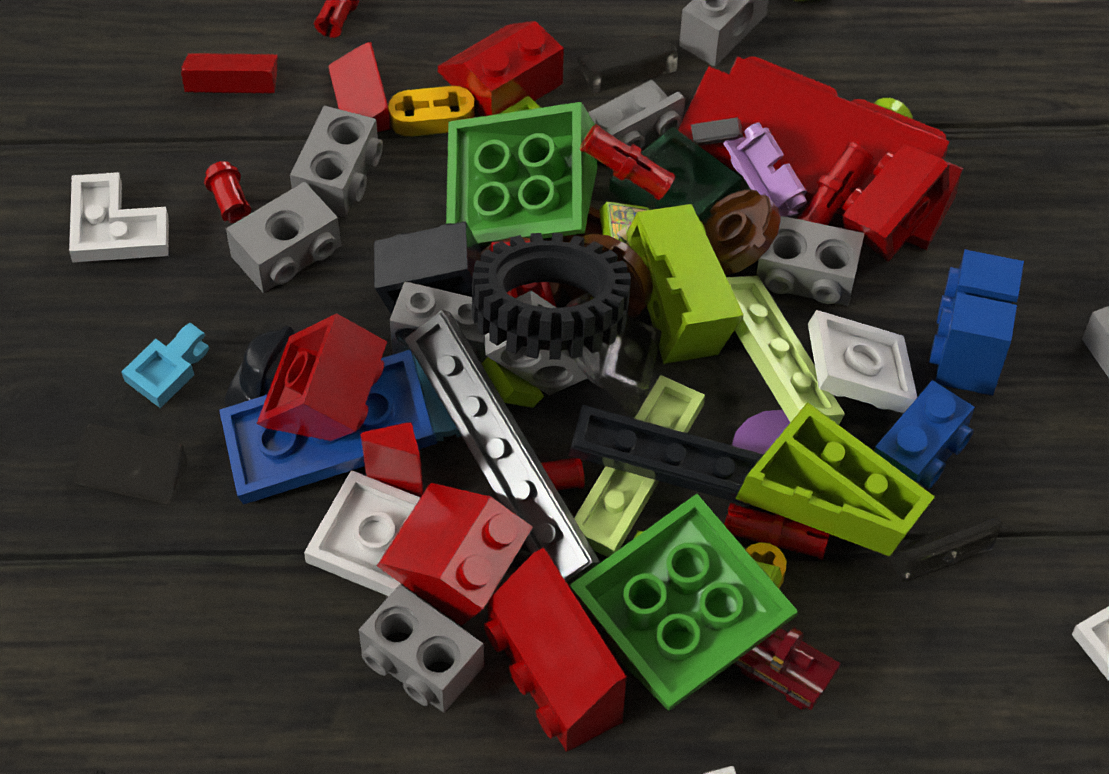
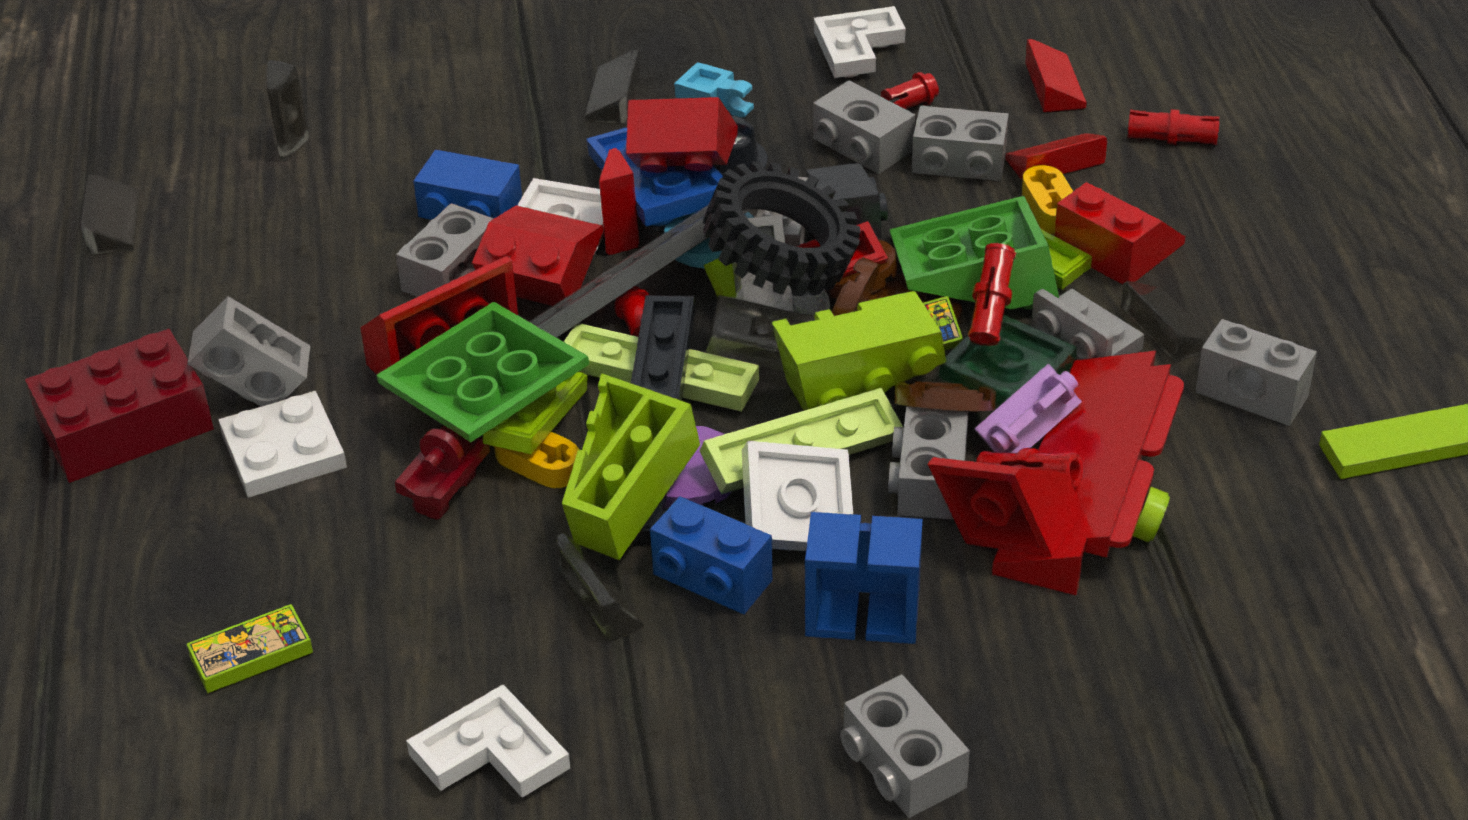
camera: 85 degrees right, 15 degrees down
flat silver tile [691,117,743,146] -> none
none -> blue brick [413,150,522,220]

